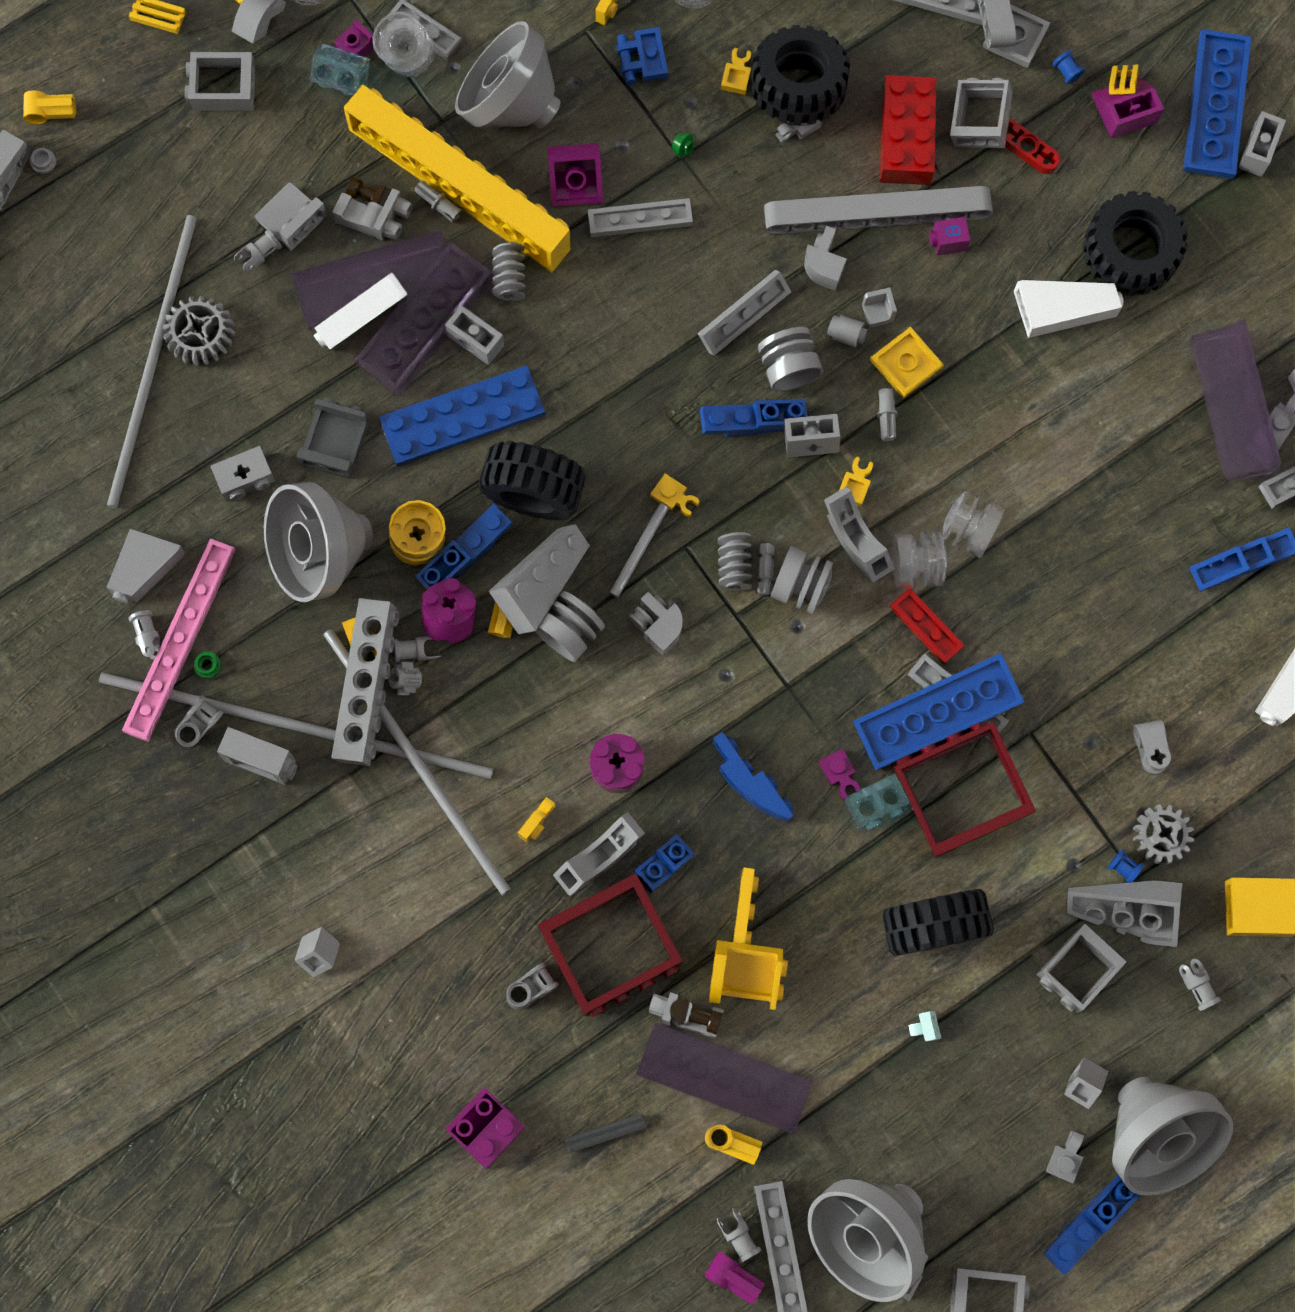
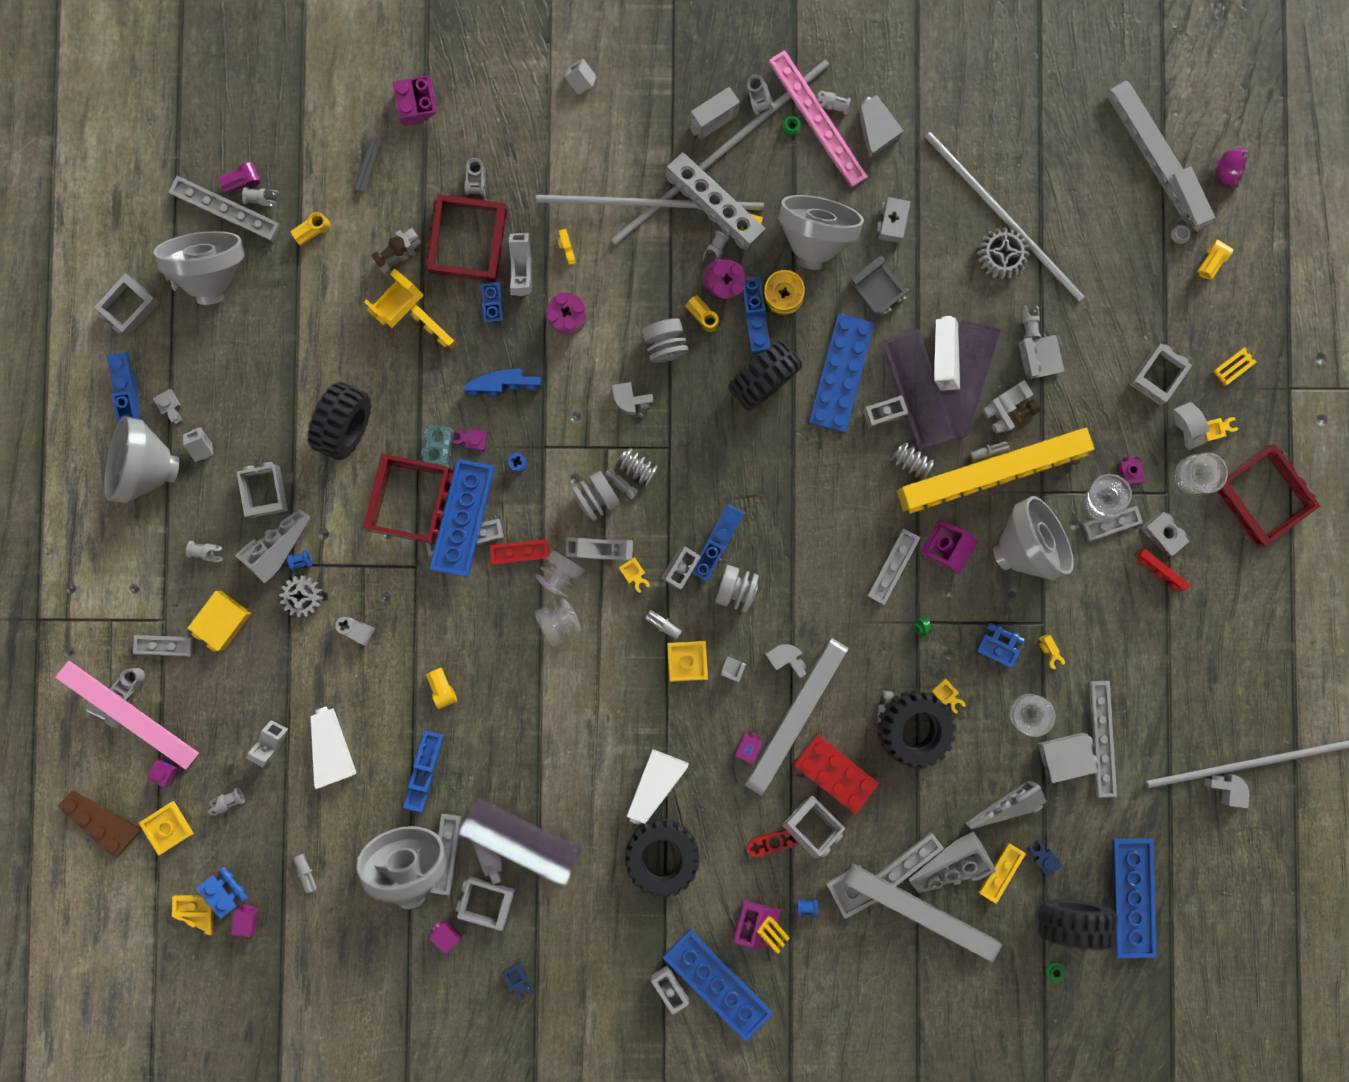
camera: 125 degrees right, 10 degrees up
clear light blue brick [310,44,370,96] -> none
light grey gear [388,662,422,696] -> none
light grey wedge [488,524,590,634] -> none
light grey bar [609,503,669,598] -> none
light grey bush [628,607,654,633] -> none
clear purple arch [636,1023,812,1135] -> none
yellow plate [650,474,700,518] -> none
light grey plate [697,270,791,356] -> none
light grey brick [827,315,868,348] -> none
light aqua tile [908,1011,942,1042] -> none
none -> yellow piece [426,668,457,709]
none -> blue bush [508,453,527,472]

